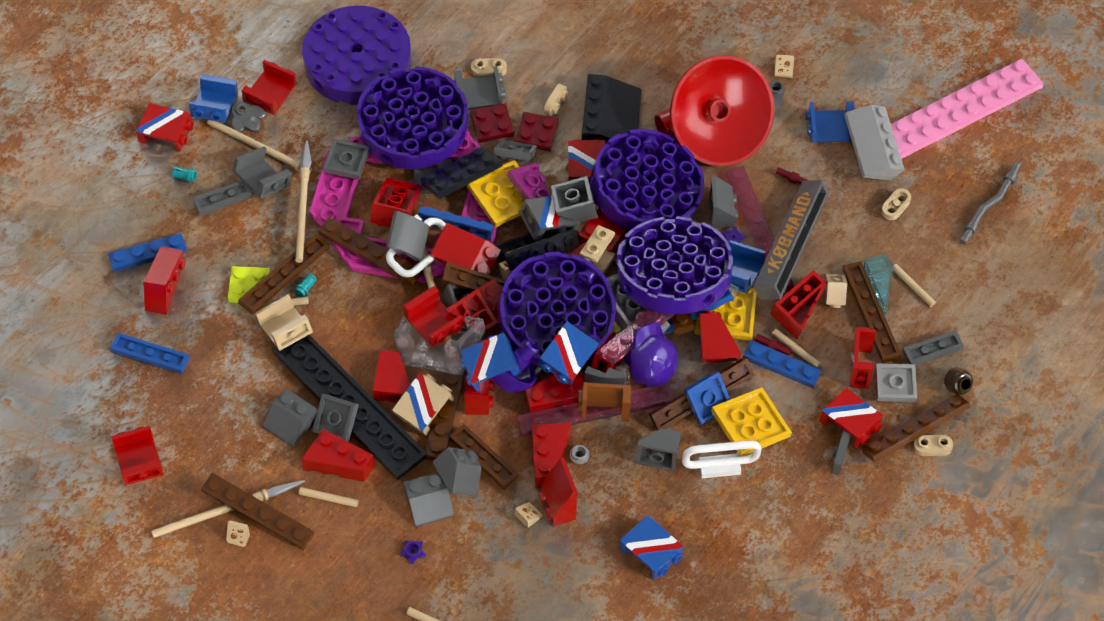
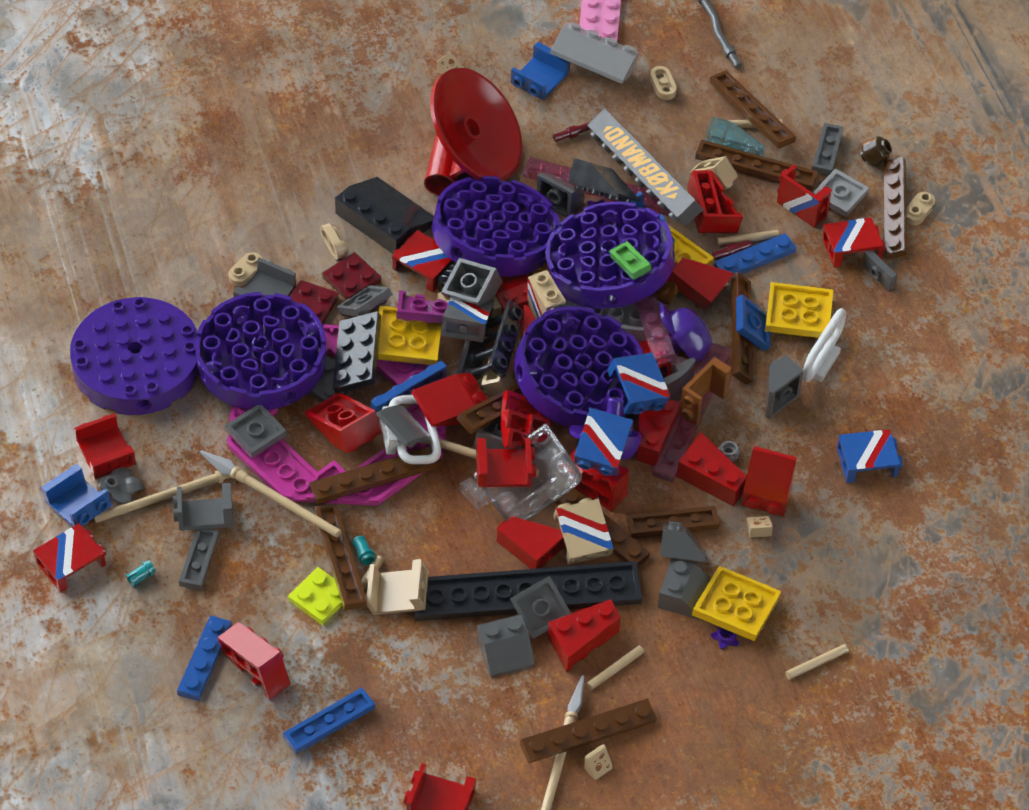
camera: 55 degrees left, 5 degrees down
none -> black slope [567,158,640,203]
none -> bright green plate [609,242,651,280]
none -> yellow plate [692,566,782,641]
none -> reddish brown plate [710,70,796,149]

